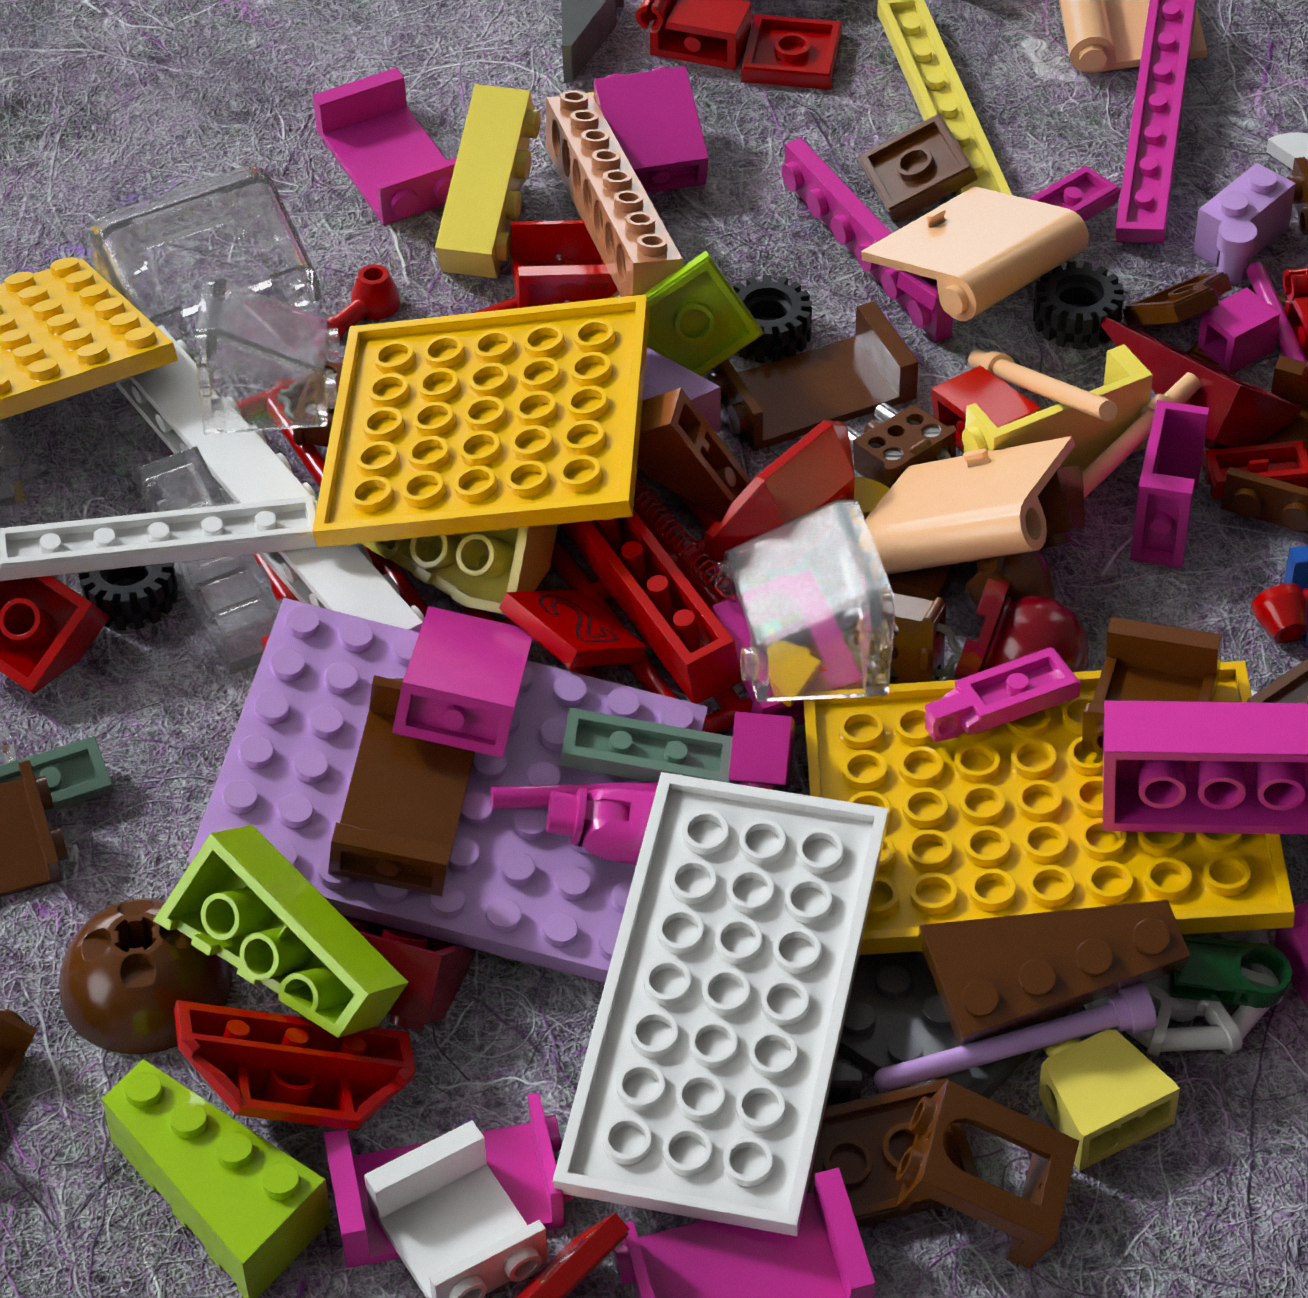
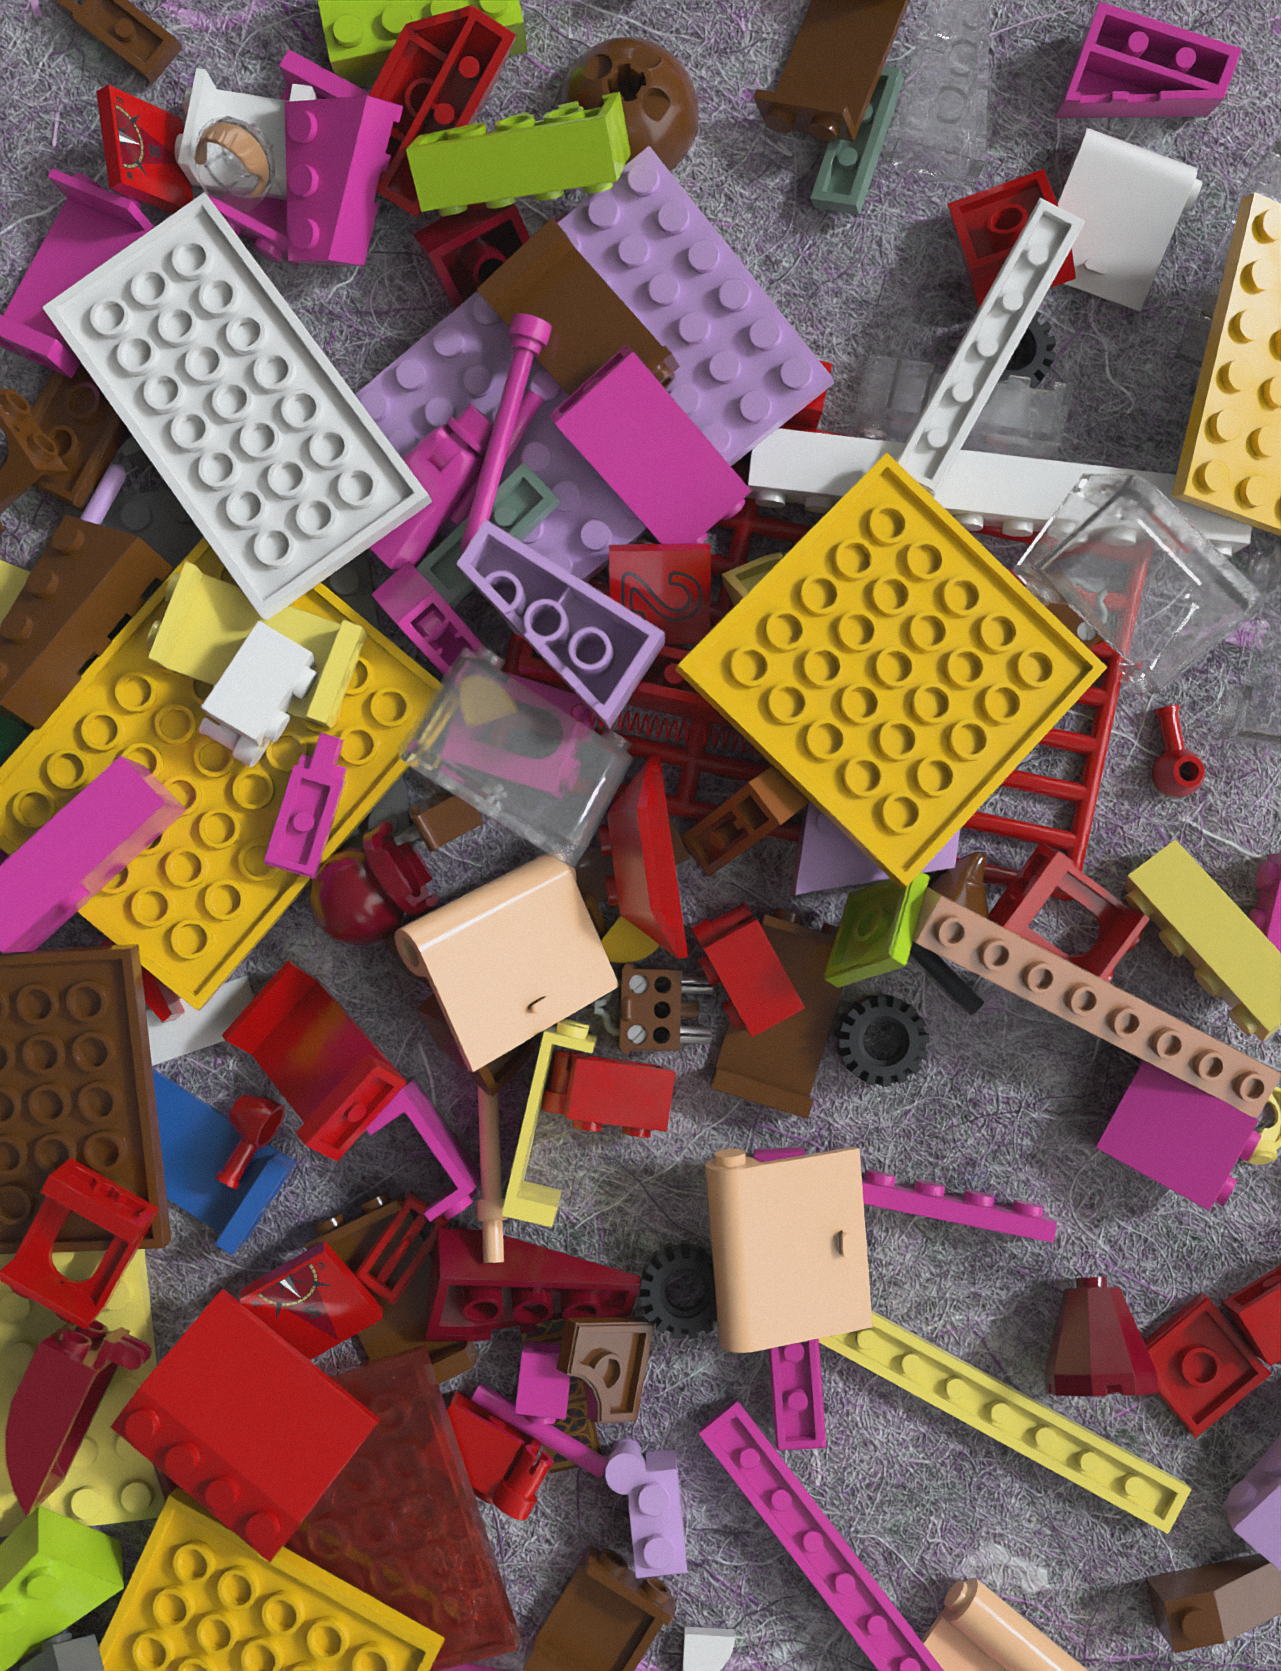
camera: 135 degrees right, 40 degrees up
reddish brown tile [857,113,978,223] -> none
light nougat bar [968,349,1118,421] -> none
reddish brown panel [1082,617,1222,753] -> none
none -> light yellow panel [146,561,367,729]
none -> clear piece [194,116,276,213]
none -> white hinge [199,621,318,767]
none -> red panel [221,960,407,1161]
none -> dark pink wedge [285,96,403,267]
none -> lavender wedge [457,519,665,729]
none -> dark pink piece [461,314,552,554]
none -> red hinge [690,902,805,1037]
none -> dark red cone [1045,1277,1159,1397]

